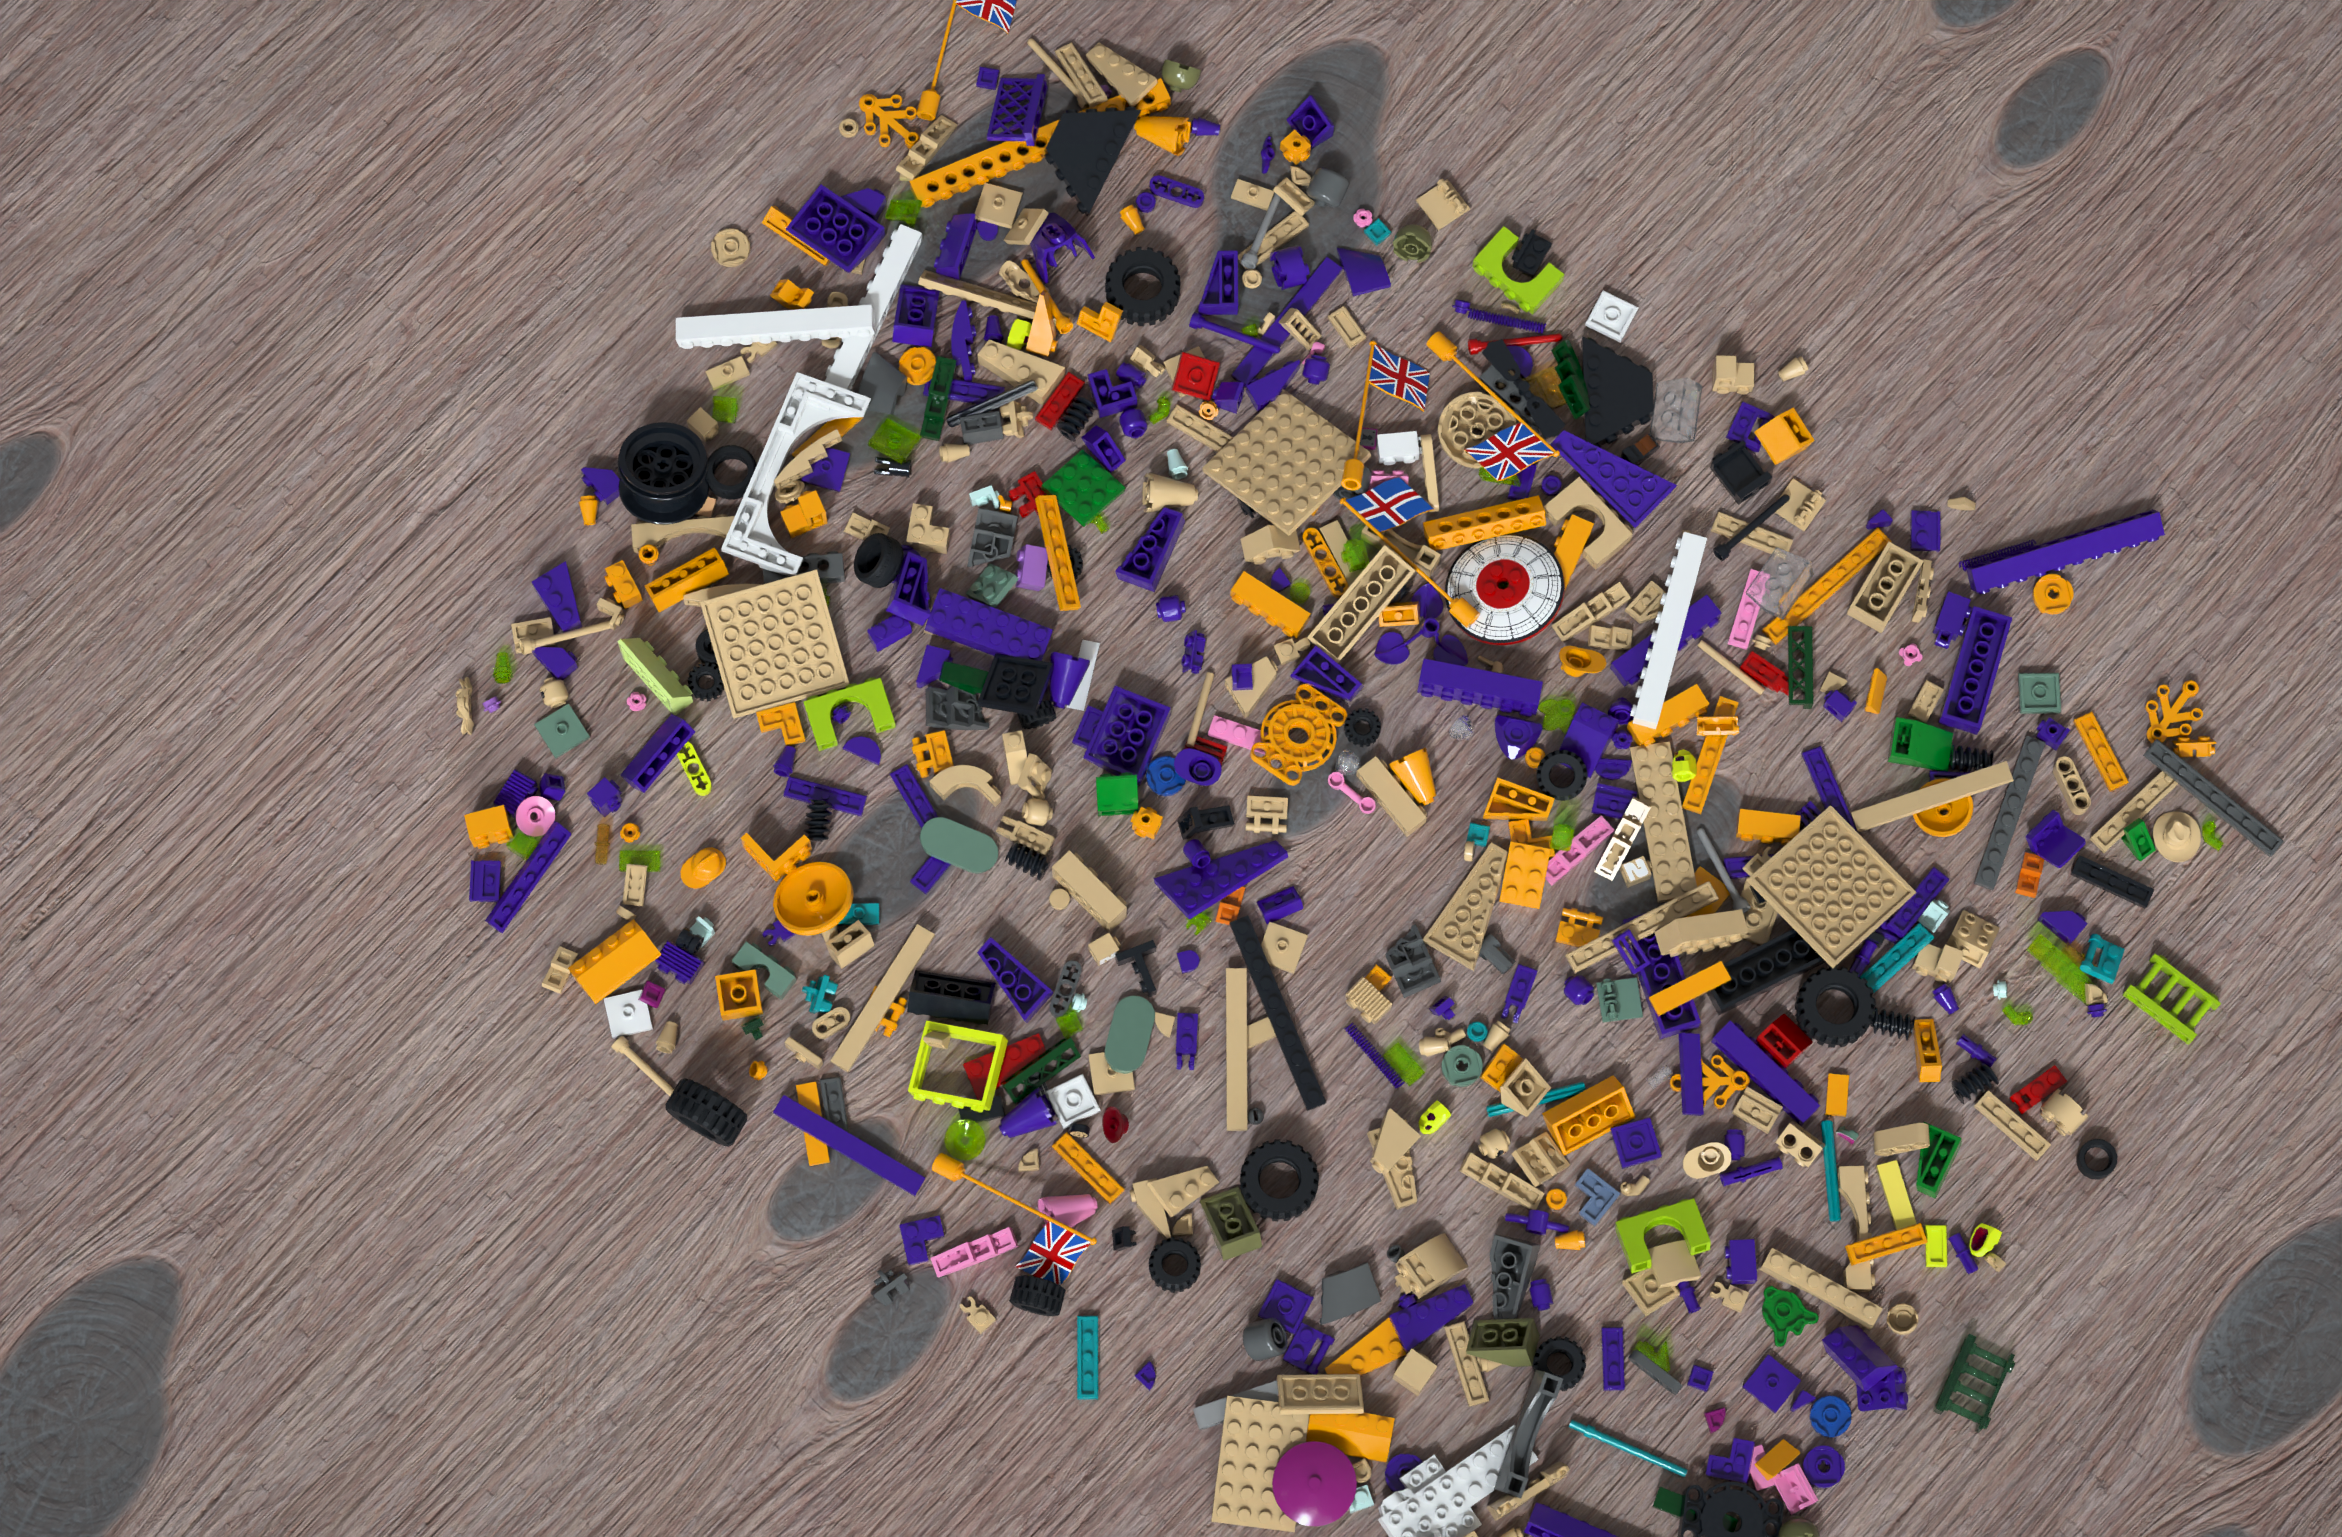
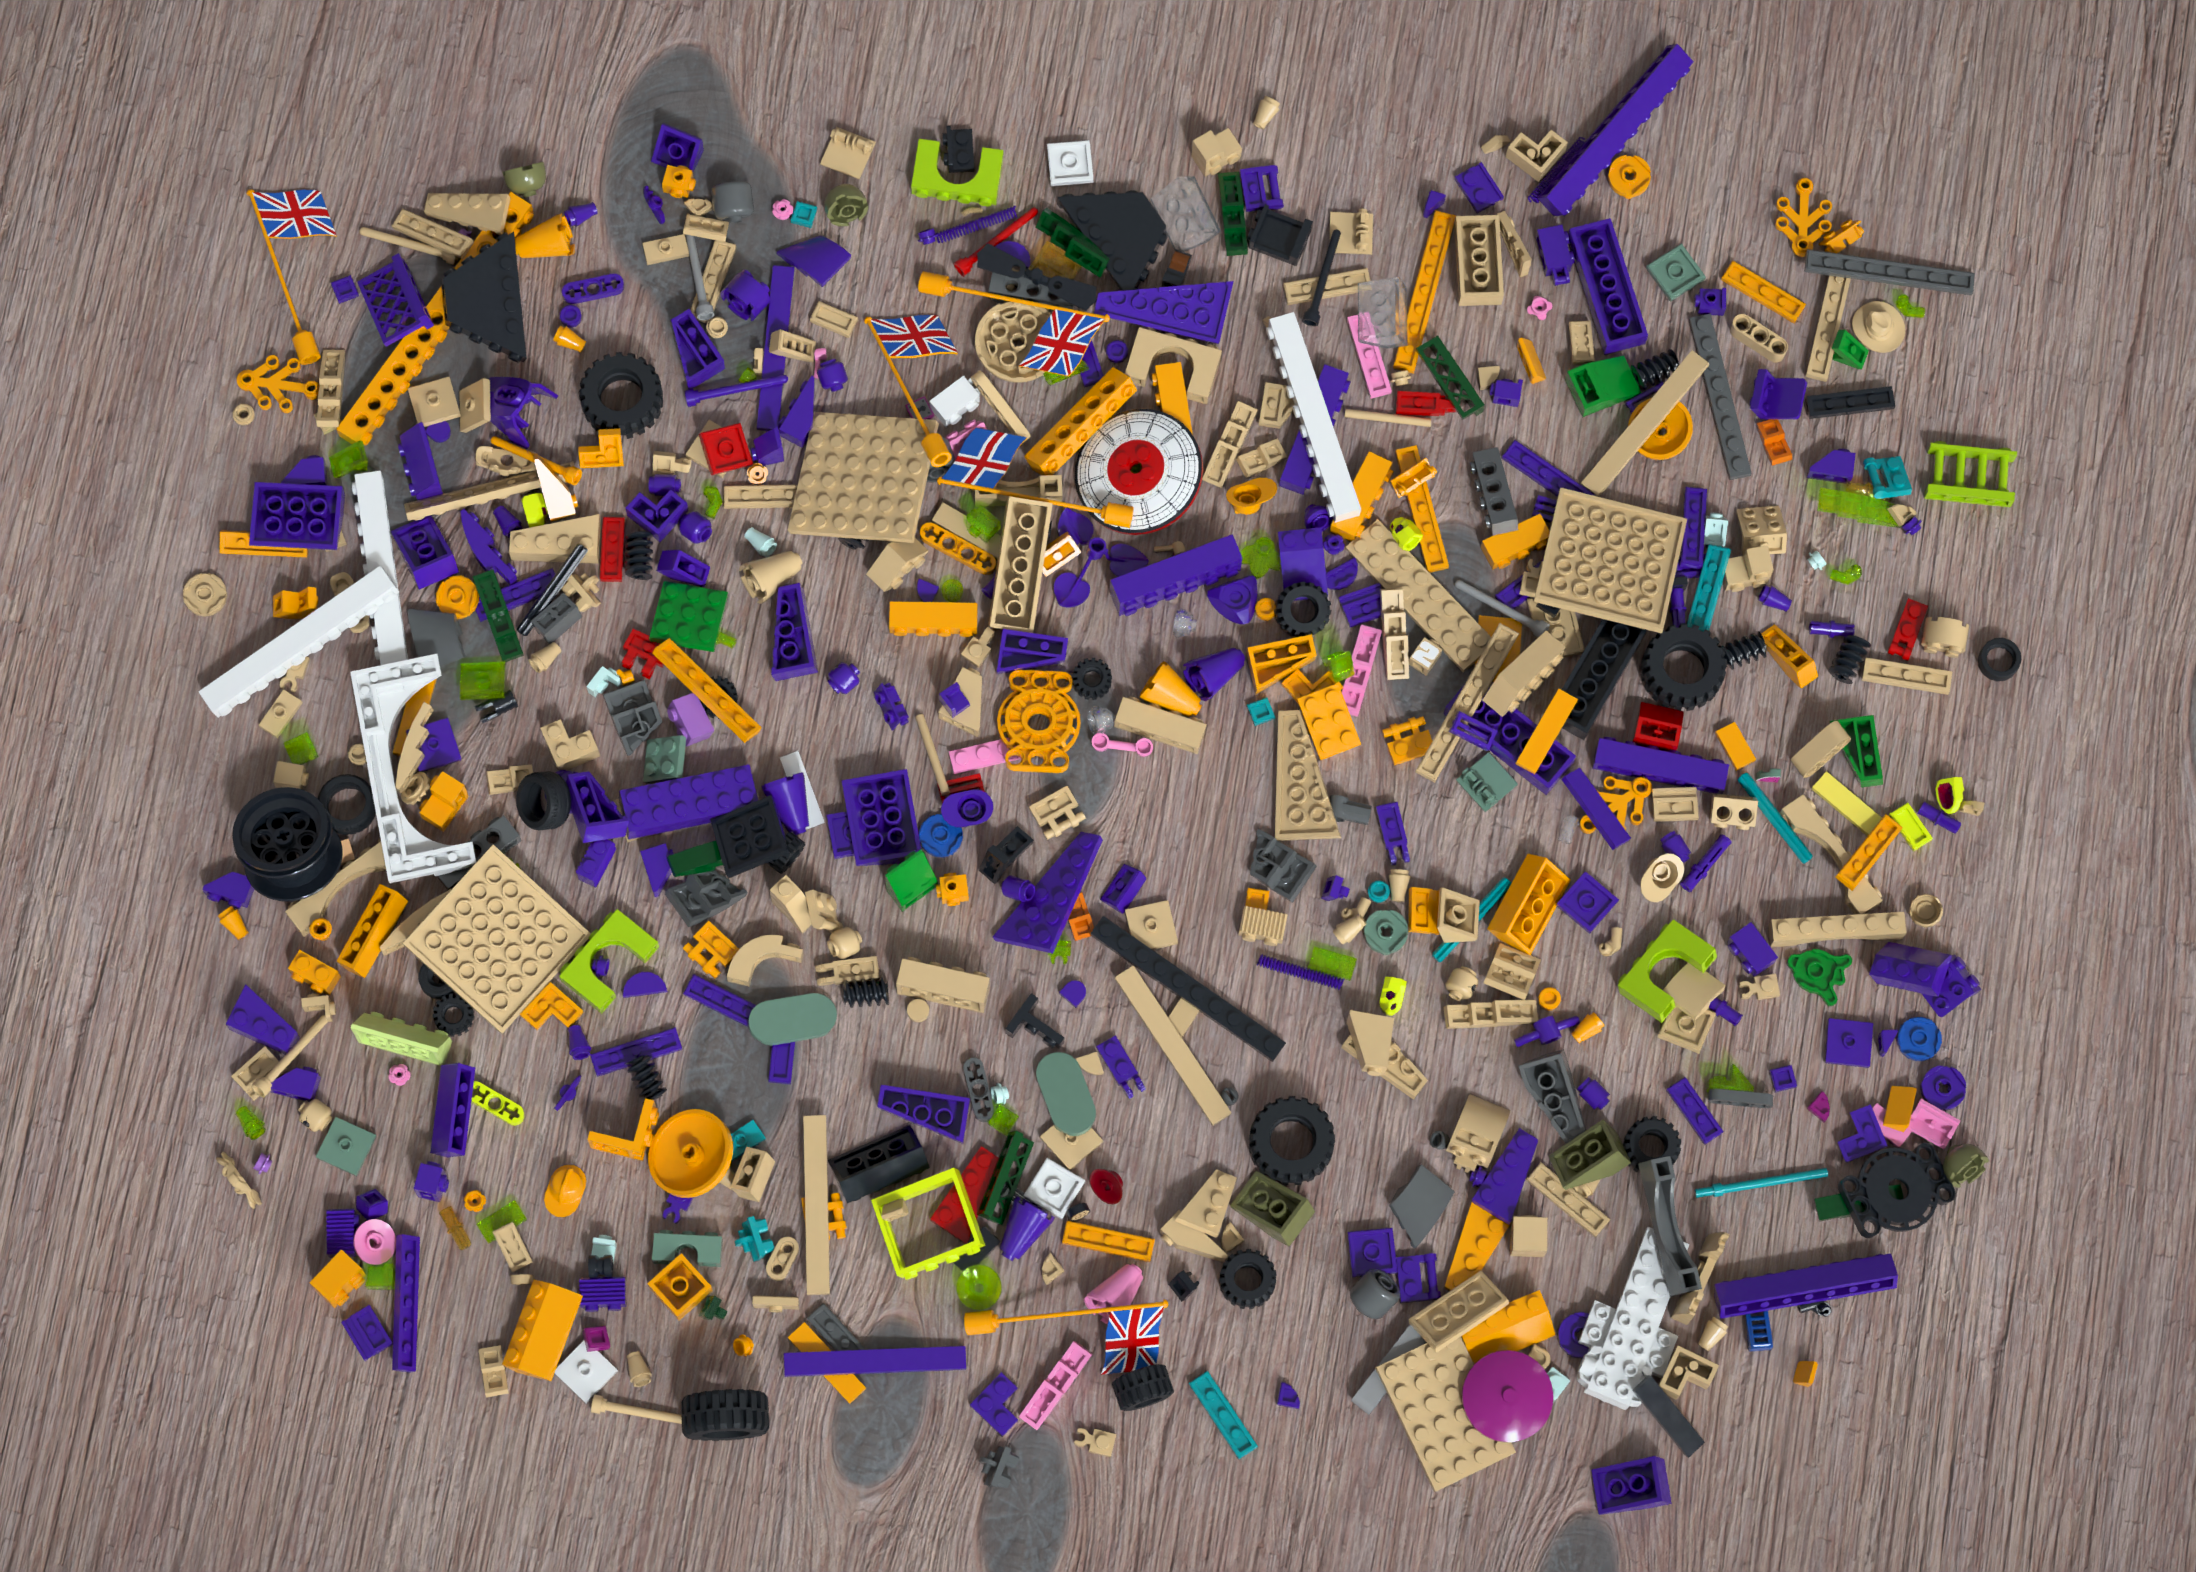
camera: 35 degrees left, 0 degrees up
tan brick [1088,933,1121,966] -> none
tan tile [1464,841,1475,862] -> none
dark purple head [1564,975,1594,1005] -> none
sand blue plate [1575,1168,1621,1227] -> none
light orange slope [1754,407,1815,465] -> none
clear green fence [1933,1334,2016,1433] -> none
none -> tan plate [348,744,367,766]
none -> dark purple piece [554,1075,582,1111]
none -> dark purple cone [1183,648,1245,701]
none -> dark green slope [1218,172,1248,256]
none -> dark grey brick [1470,447,1518,536]
none -> tan brick [1506,130,1568,182]

